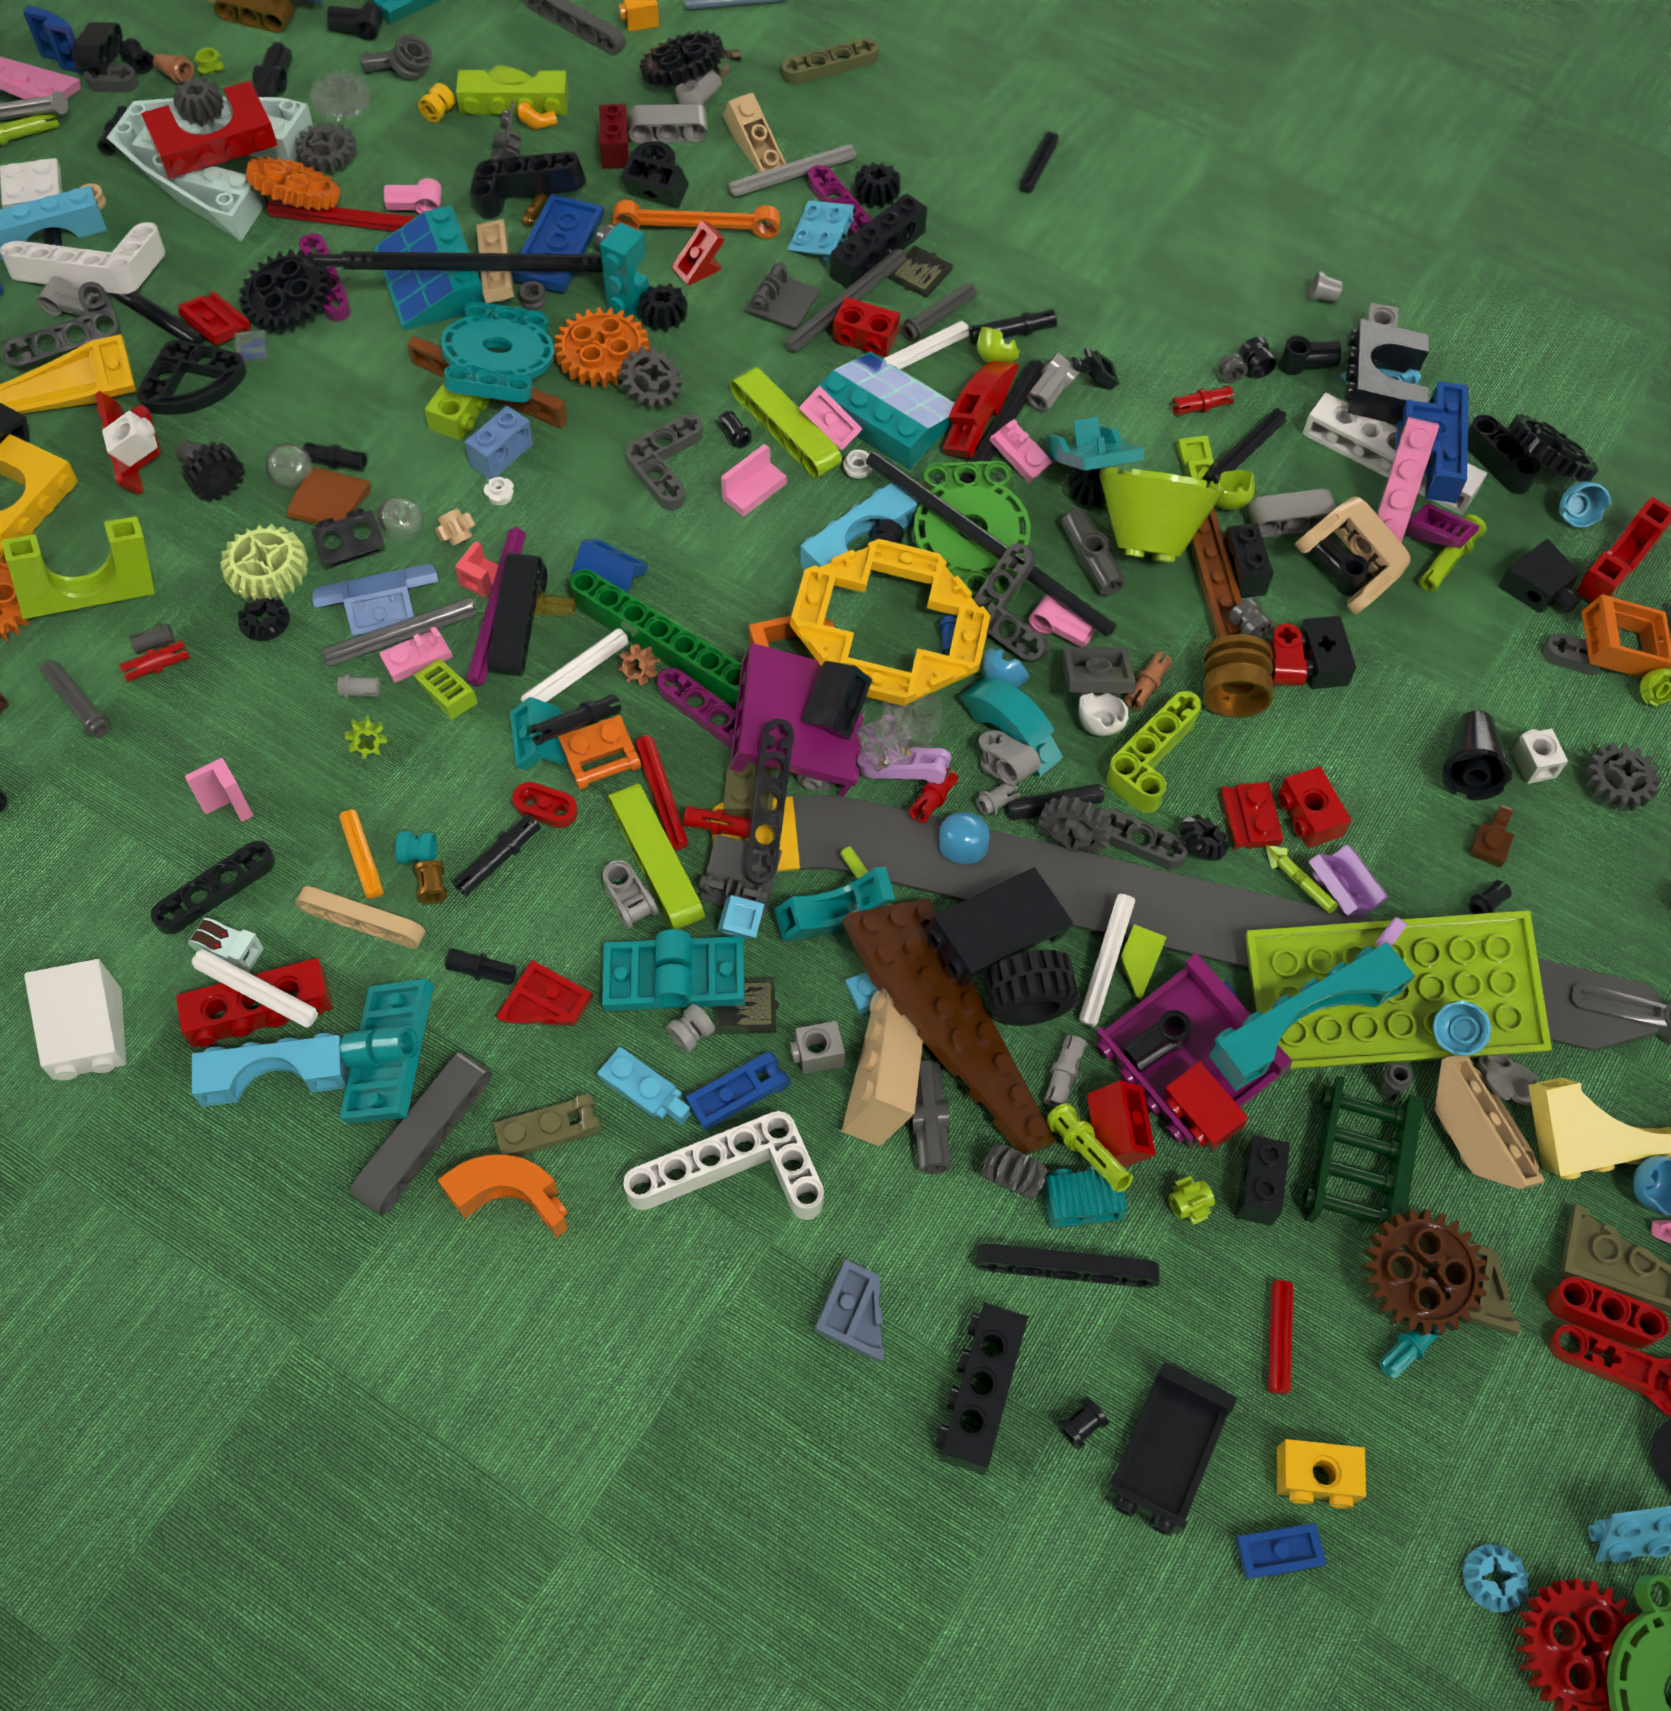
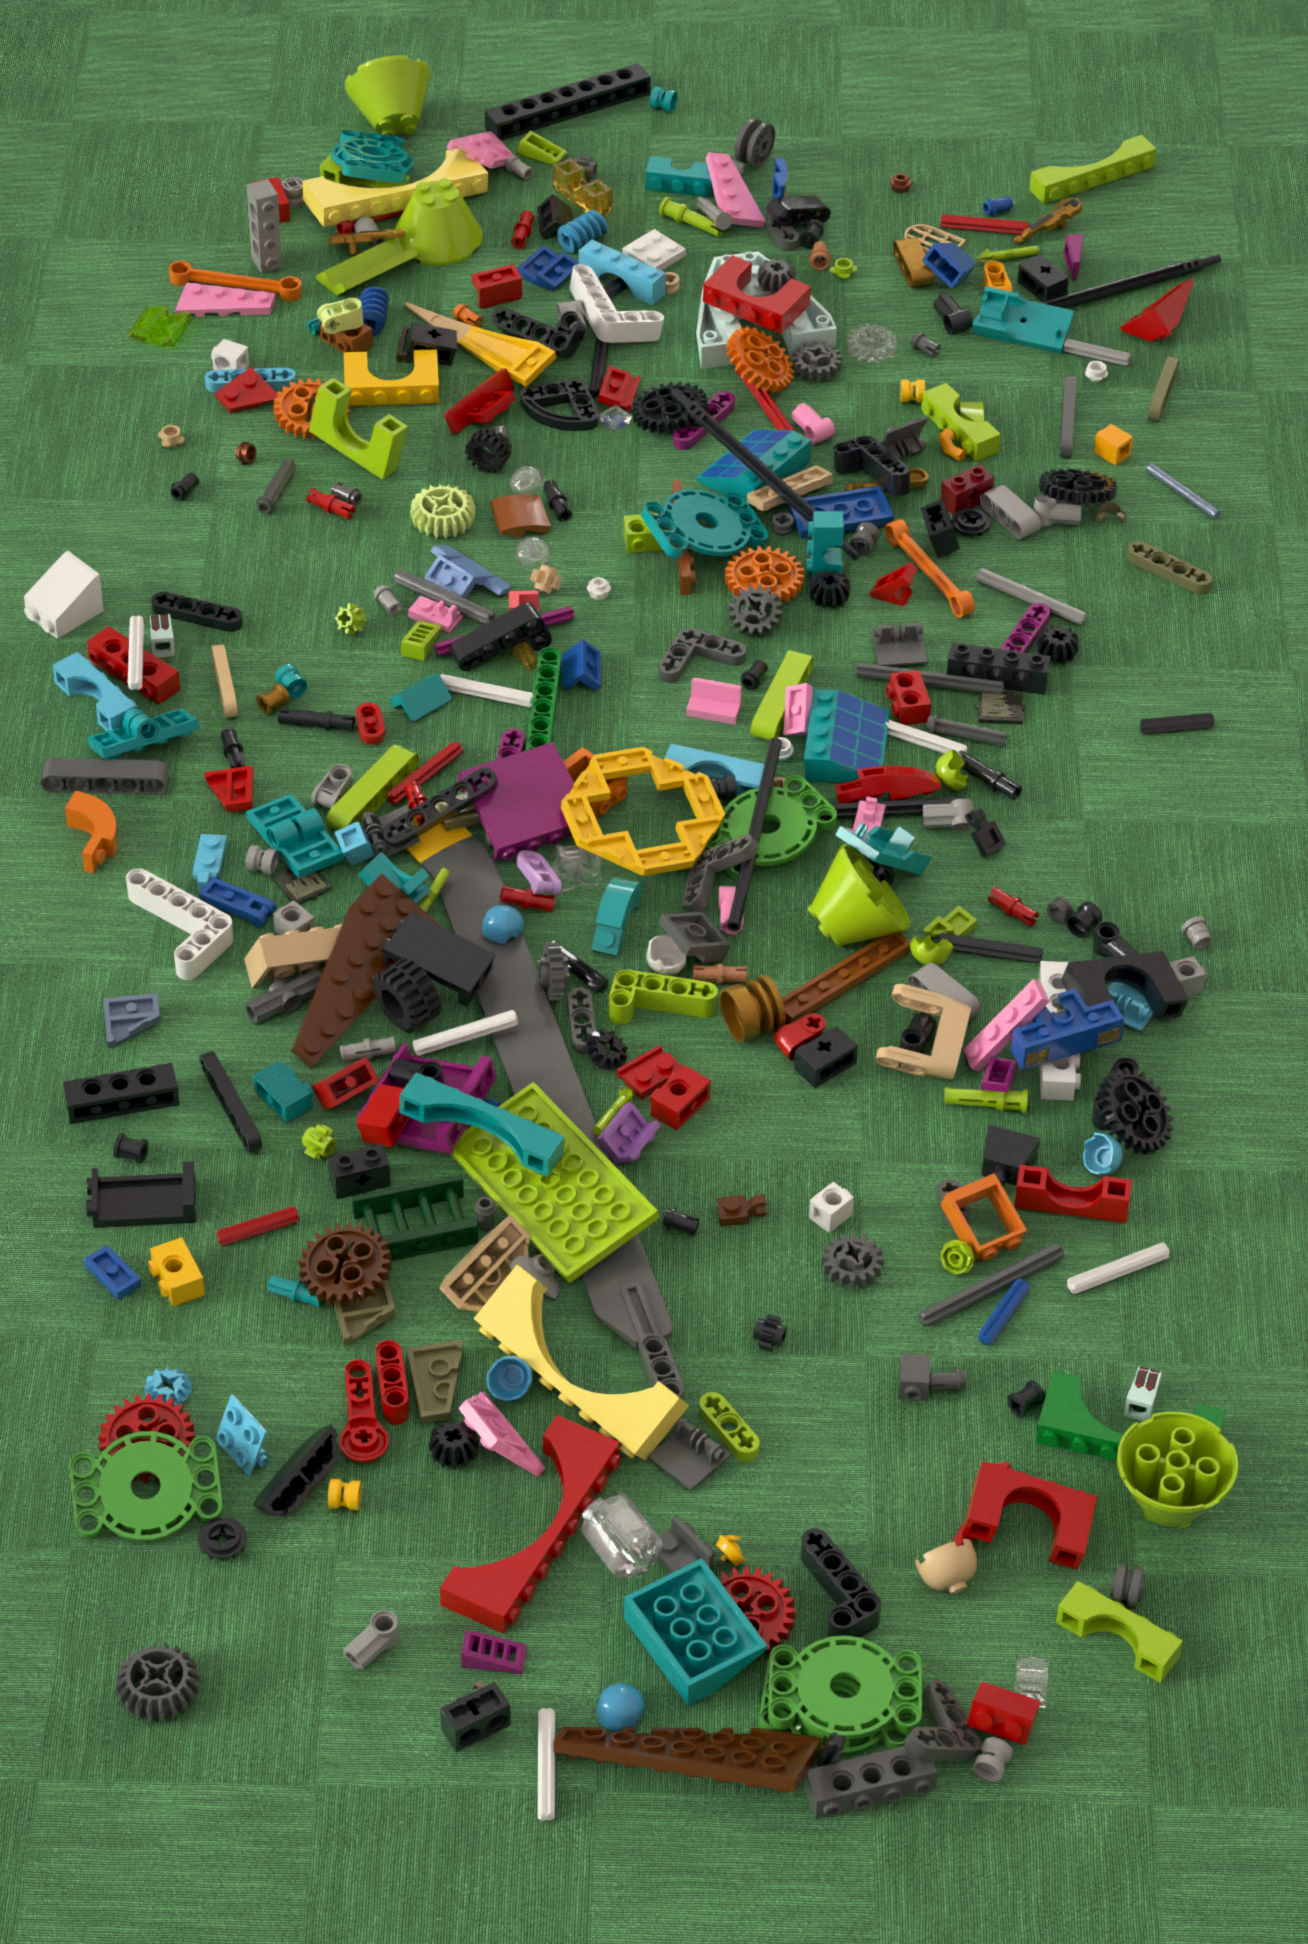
camera: 60 degrees right, 15 degrees down
white brick [102,410,158,467] -> none
bright pink panel [185,758,254,822] -> none
black gear [238,598,290,641] -> none
black piece [252,42,293,97] -> none
black brick [311,508,386,570] -> none
light orange axle [339,809,384,900] -> none
dark grey wheel [390,34,433,80] -> none
medium blue brick [465,406,533,479] -> none
olive plate [493,1094,602,1157] -> none
black pin [529,694,621,745] -> none
orange plate [558,715,642,791] -> none
nougat gear [618,644,660,685] -> none
tan slope [723,92,786,173] -> none
medium azure hinge [787,200,854,264] -> none
black panel [802,661,873,740] -> none
clear brick [855,713,912,772] -> none
light grey pin [976,783,1020,816] -> none
light grey piece [979,730,1041,786] -> none
dark azure hair [980,647,1029,688] -> none
dark grey gear [981,1144,1047,1198] -> none
lime pin [1047,1103,1133,1192] -> none
dark grey piece [1061,508,1126,596] -> none
lime slope [1120,924,1167,1002] -> none
black brick [1224,523,1274,598] -> none
dark grey wheel [1229,598,1273,639] -> none
lavender tile [1376,917,1408,947] -> none
medium azure hair [1433,1001,1492,1056] -> none
black cone [1442,710,1512,800] -> none

